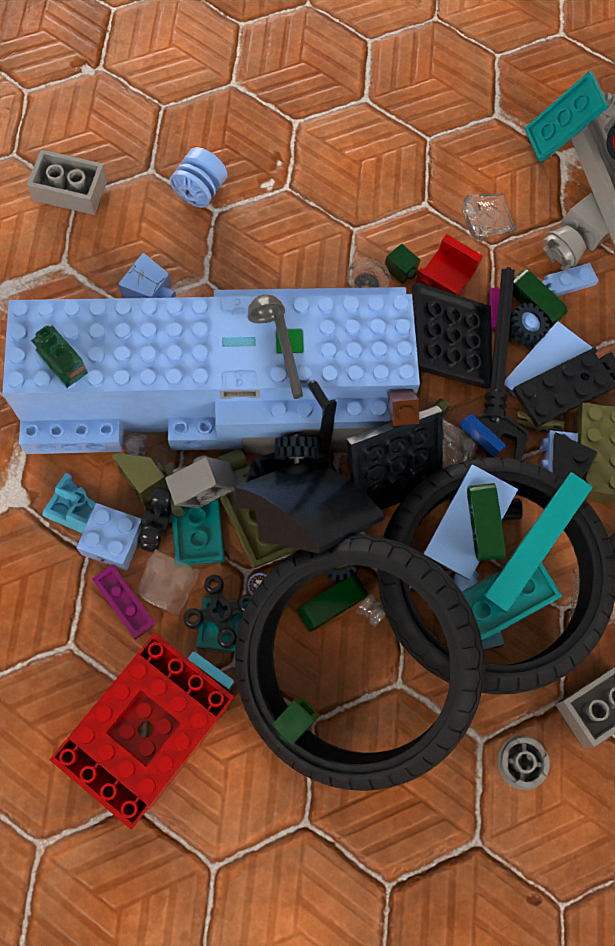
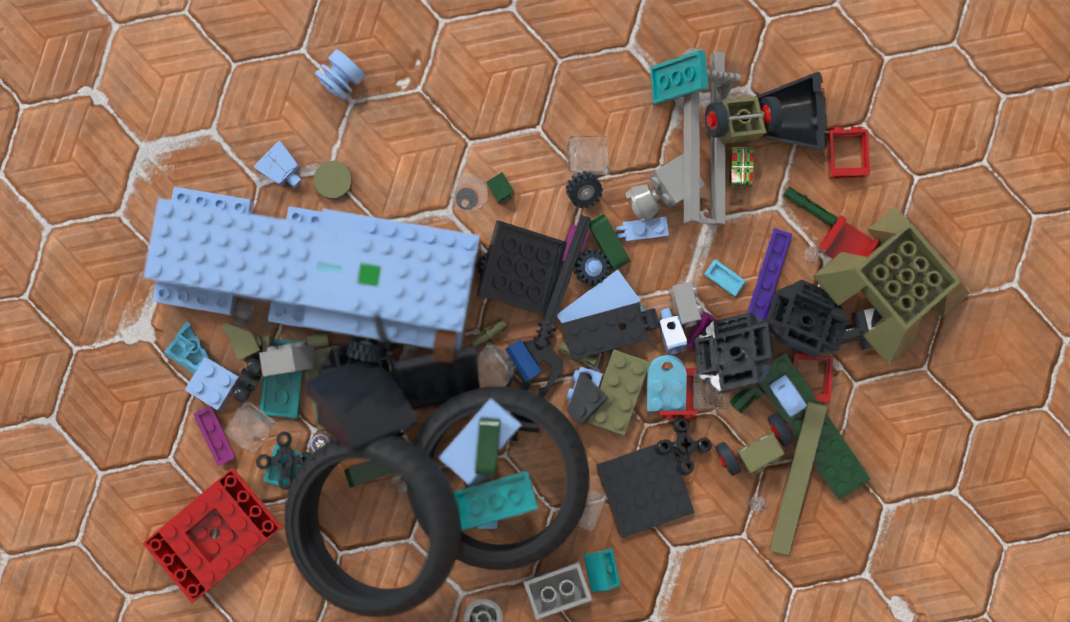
camera: 15 degrees right, 15 degrees up
light grey brick [27,149,108,215] -> none
clear green hips [30,325,88,388] -> none
medium azure tile [188,652,235,692] -> none
dark grey piece [247,295,303,399] -> none
dark green brick [272,696,320,745] -> none
red panel [415,234,483,295] -> none
teal slope [482,472,593,612] -> none
none -> olive tile [314,161,352,199]
none -> black wheel [566,171,603,209]

